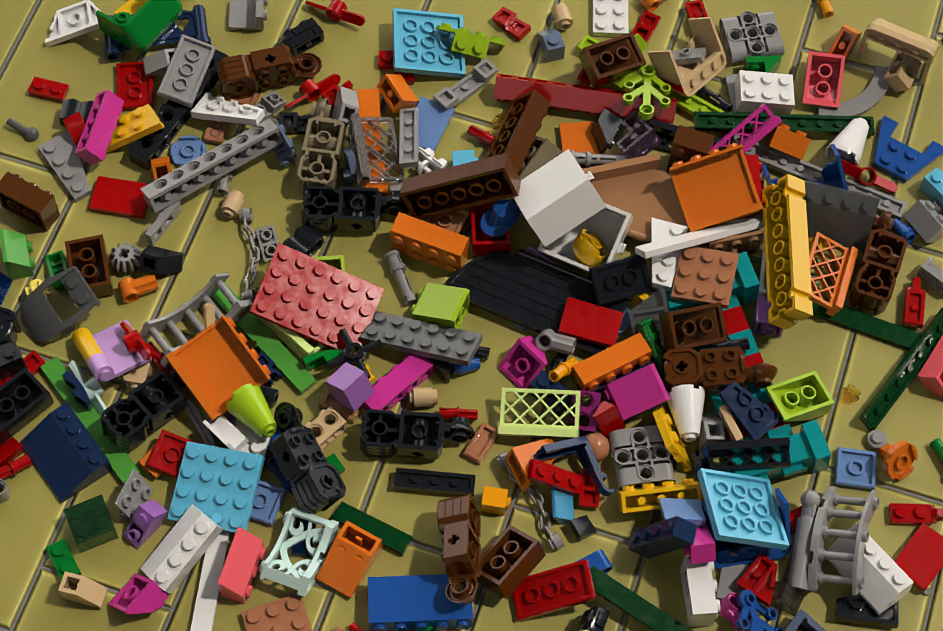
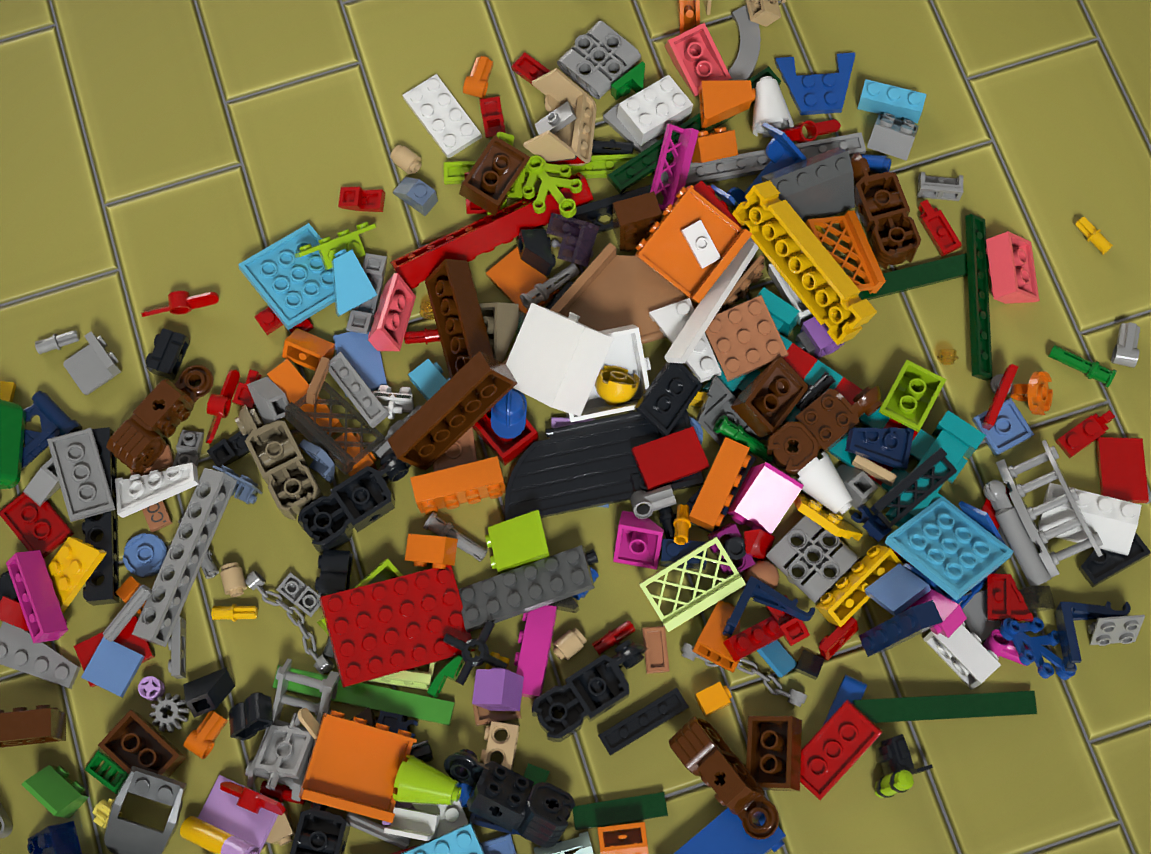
camera: 30 degrees left, 10 degrees up
none -> medium blue tile [81,637,145,698]
none -> light grey axle [103,585,152,642]
none -> lavender wheel [138,676,165,701]
none -> yellow axle [211,604,258,622]
none -> black brick [229,692,273,741]
none -> light grey plate [254,713,314,790]
none -> medium nougat tile [306,356,330,405]
none -> medium azure slope [331,249,377,317]
none -> coral slope [368,273,416,351]
none -> orange brick [405,534,458,569]
none -> white plate [681,220,721,269]
none -> orange slope [699,80,755,128]
none -> black tile [723,536,746,560]
none -> flat silver plate [795,331,816,356]
none -> red plate [818,617,859,661]
none -> red tile [982,364,1018,430]

